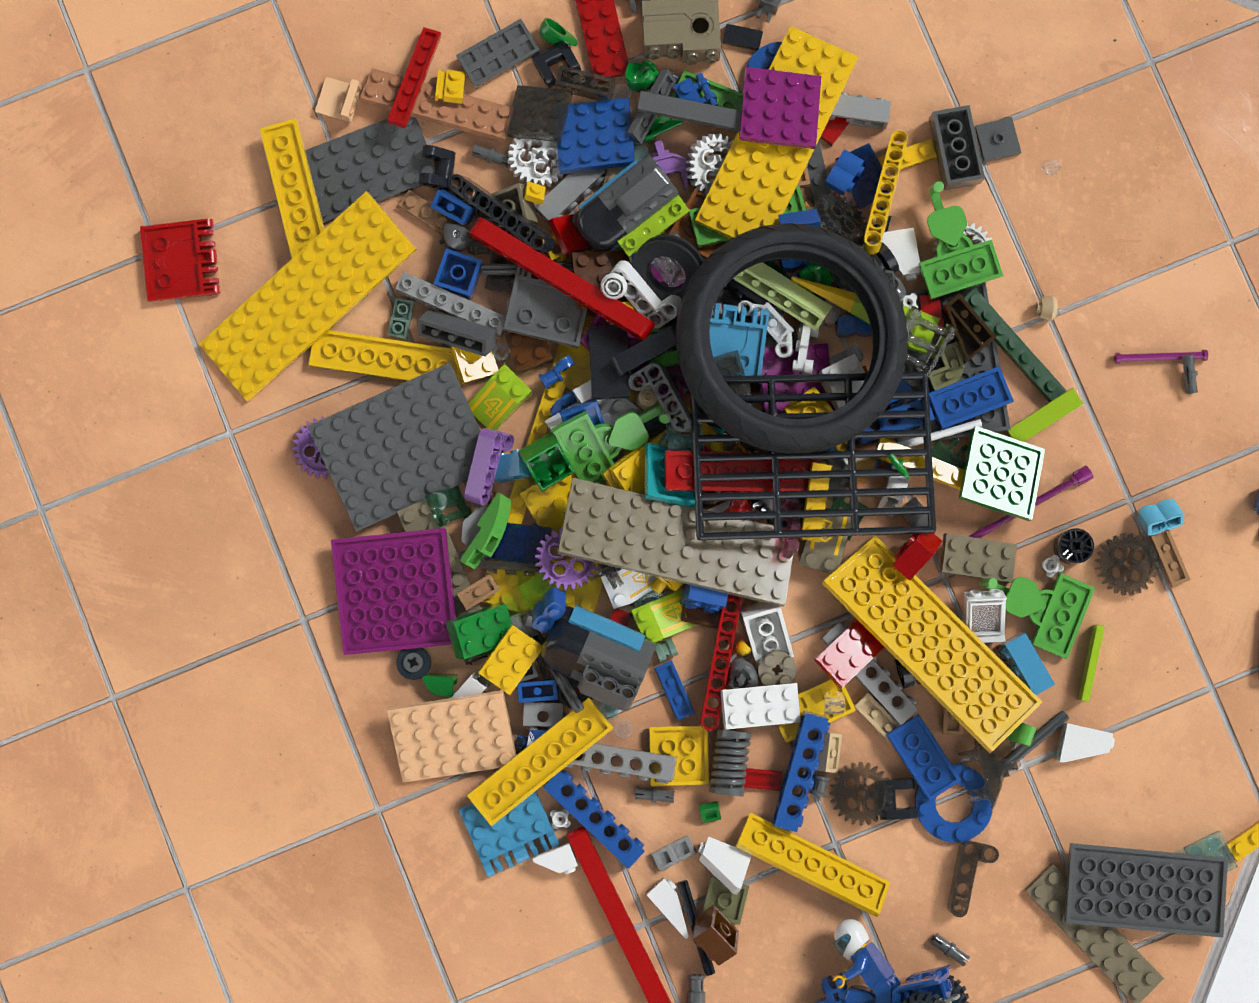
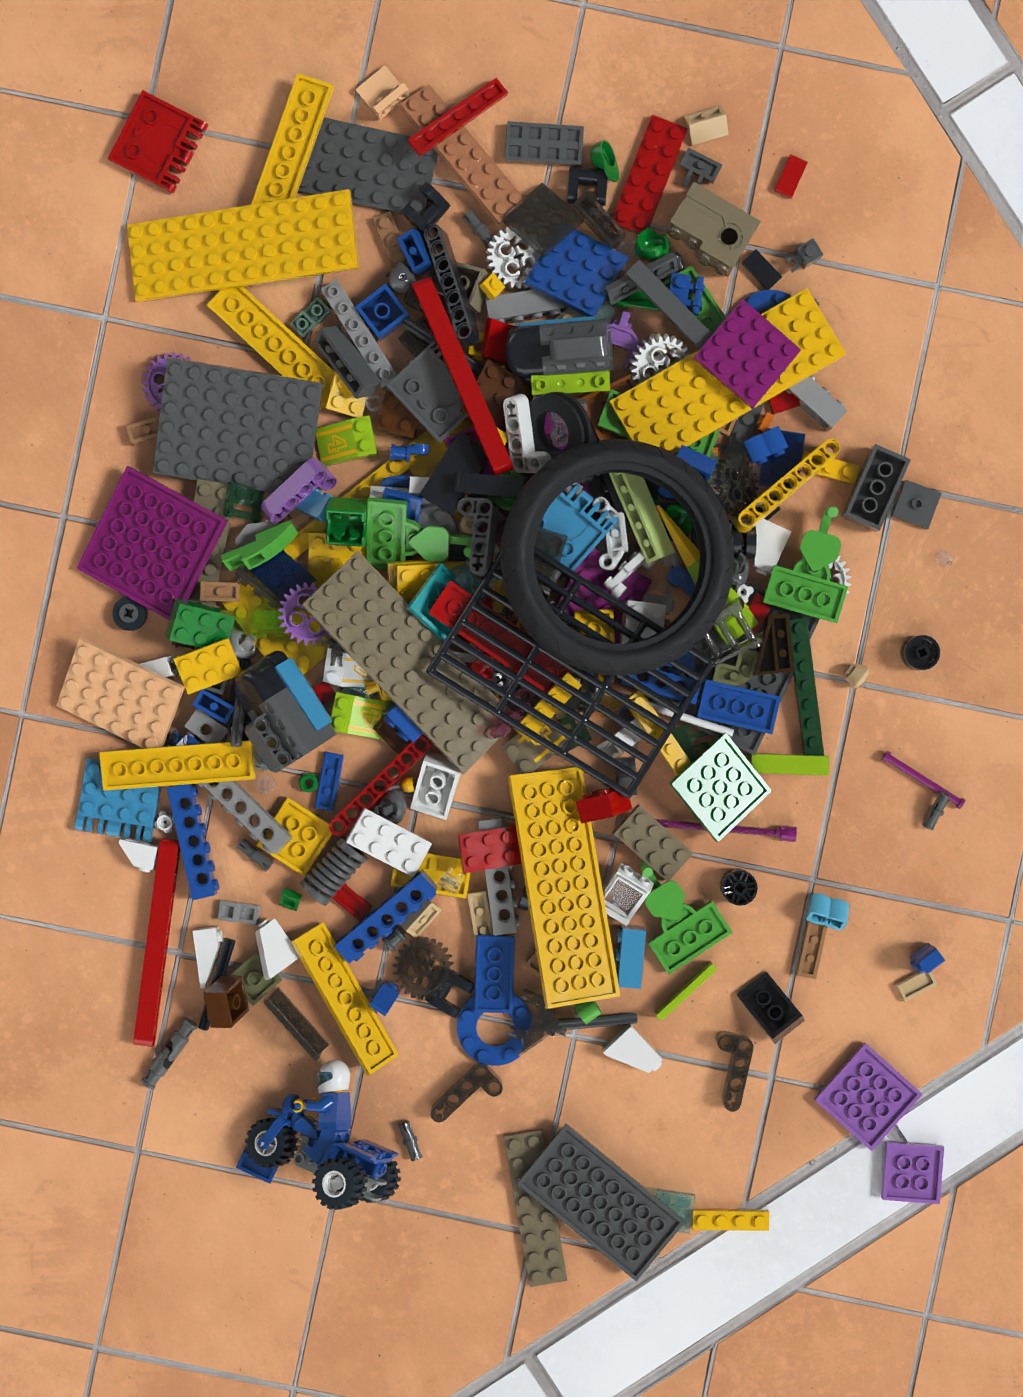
camera: 30 degrees right, 5 degrees up
green brick [423,673,458,697] -> none
yellow plate [435,69,465,104] -> none
blue brick [532,587,566,633] -> none
white cone [601,273,627,299] -> none
sand green wheel [655,637,678,662] -> none
dark tan plate [757,649,796,686] -> none
green helmet [888,453,910,479] -> none
white plate [1042,555,1064,578] -> none
clear smoke gear [1095,533,1159,596] -> none
none -> medium nougat plate [126,416,160,445]
none -> clear smoke fence [264,987,329,1061]
none -> green plate [299,773,318,792]
none -> blue slope [369,981,400,1016]
none -> clear smoke beam [716,1031,754,1112]
none -> black slope [737,971,805,1044]
none -> orange plate [756,412,774,434]
none -> black wheel [900,635,940,670]

